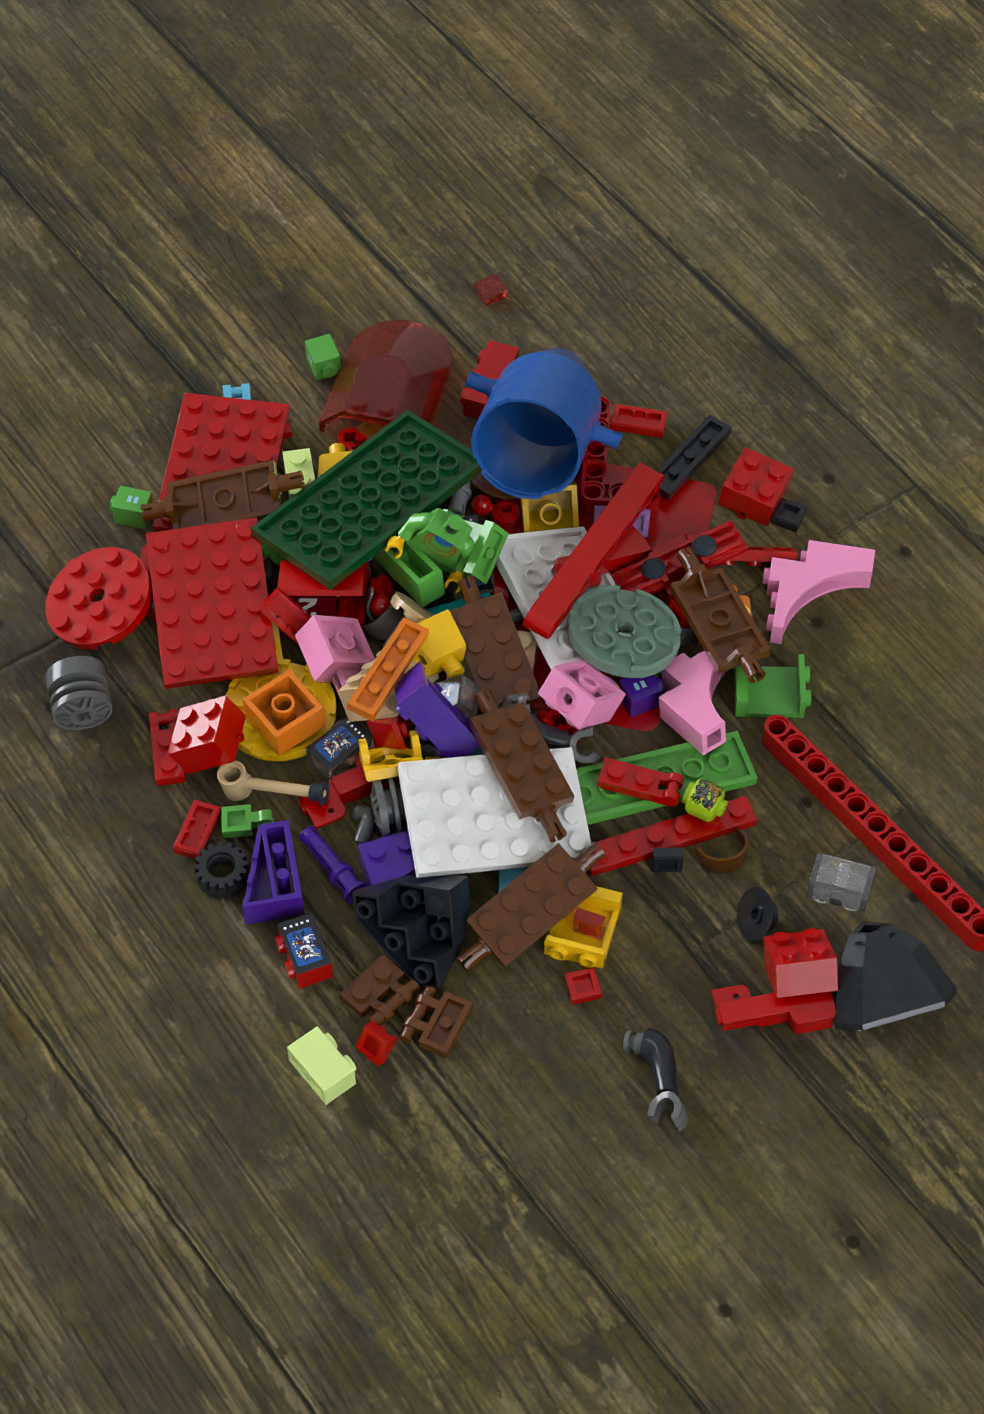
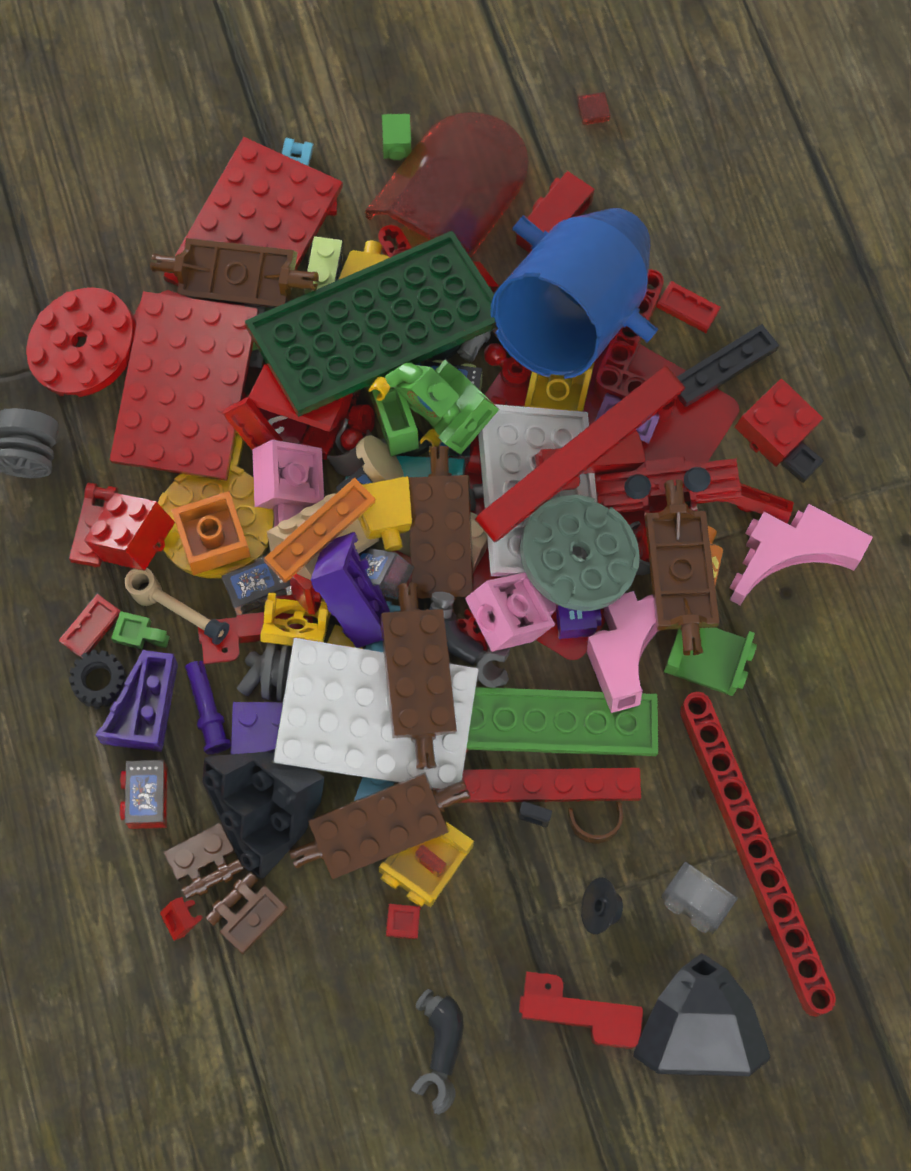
camera: 15 degrees right, 15 degrees up
bright green brick [110,486,153,529] -> none
yellowish green brick [287,1026,357,1105] -> none
red plate [597,757,684,807] -> none
lime head [682,778,728,822] -> none
red brick [763,928,838,998] -> none

